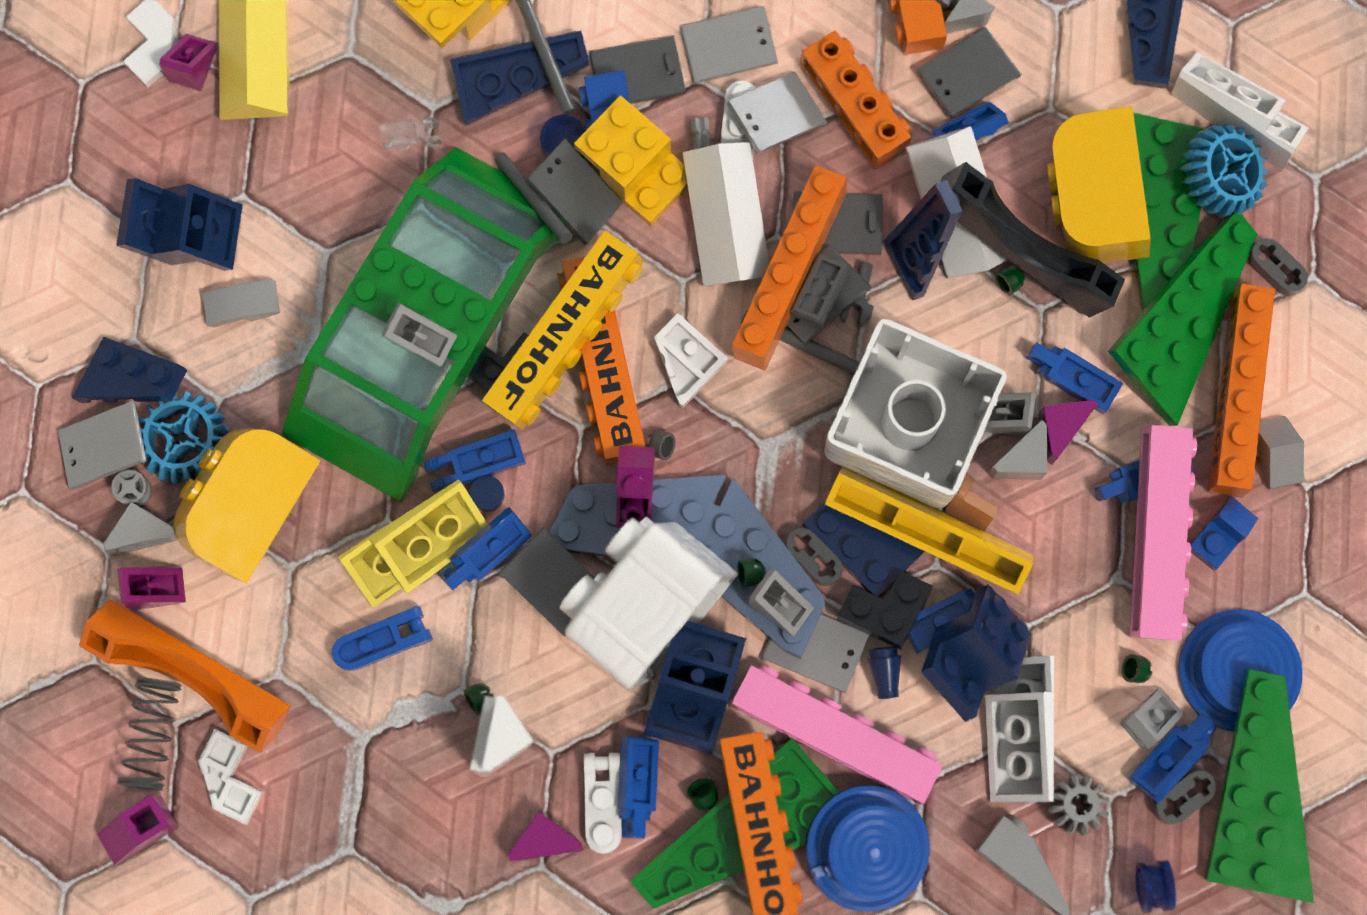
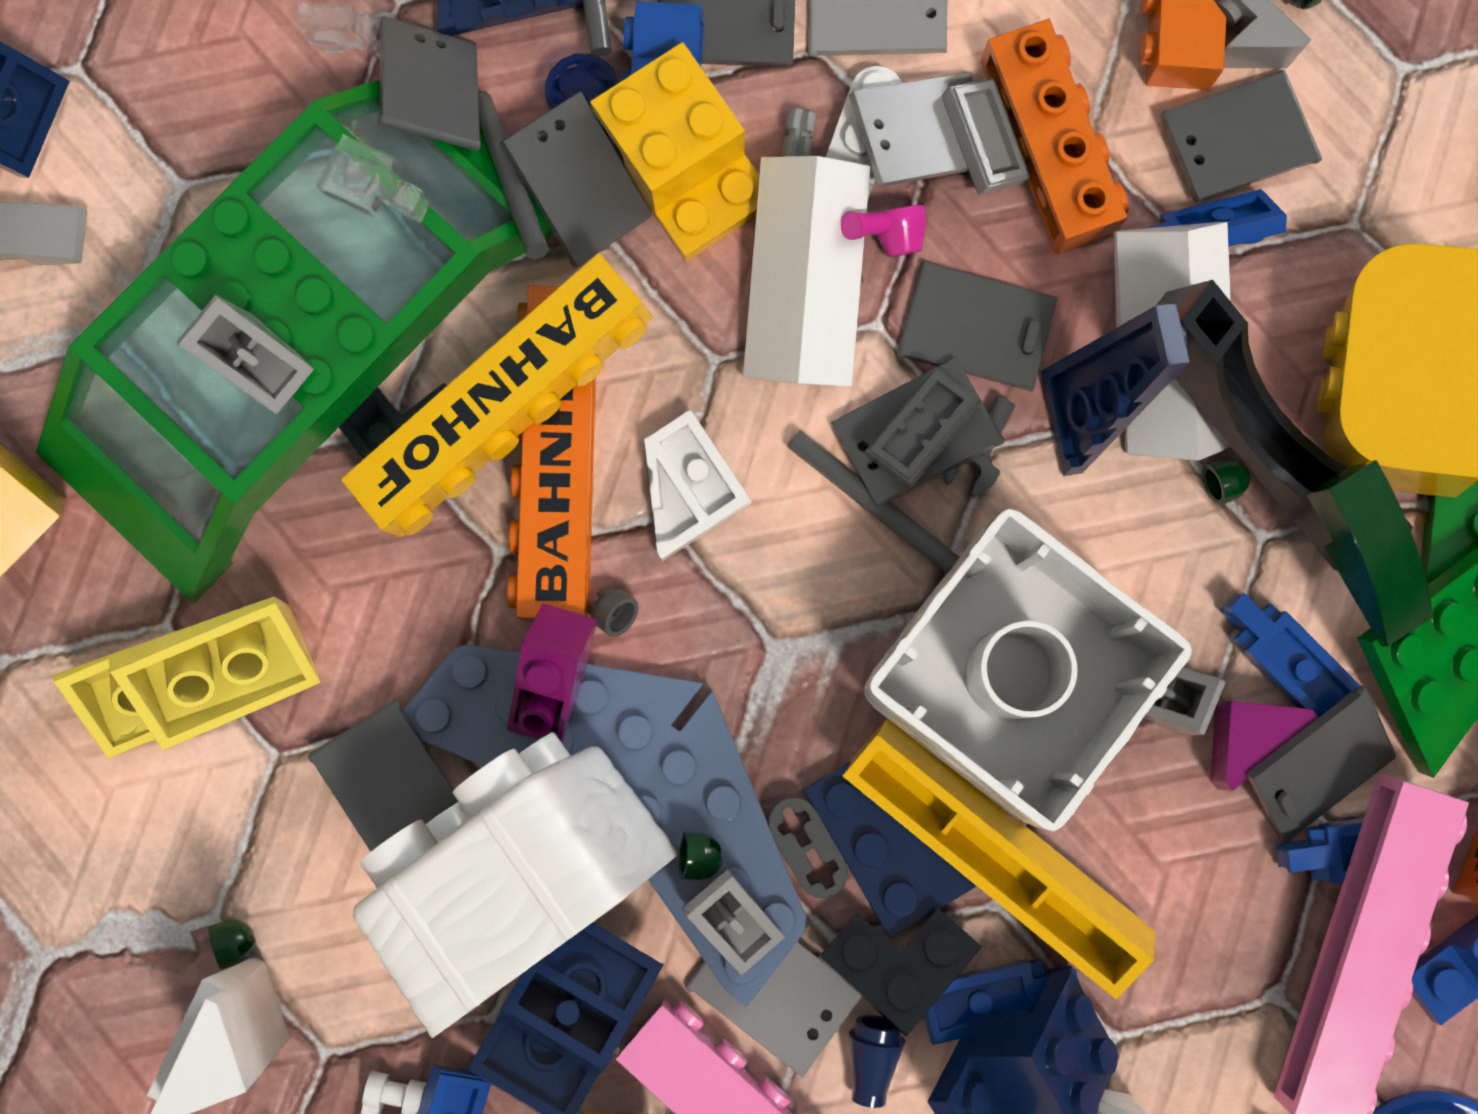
camera: 15 degrees right, 5 degrees up
blue plate [332,606,433,671] -> none
blue hinge [424,429,526,492] -> none
blue hinge [438,507,532,590] -> none
dark blue tile [469,476,505,512] -> none
orange brick [732,165,847,371] -> none
nougat tile [946,475,999,532] -> none
light grey slope [988,420,1047,480] -> none
none -> clear plate [316,134,431,223]
none -> dark grey container [378,16,481,151]
none -> dark pink bar [841,205,927,257]
none -> light grey tile [941,77,1031,195]
none -> dark grey container [1246,685,1396,843]
none -> dark green slope [1306,460,1433,647]

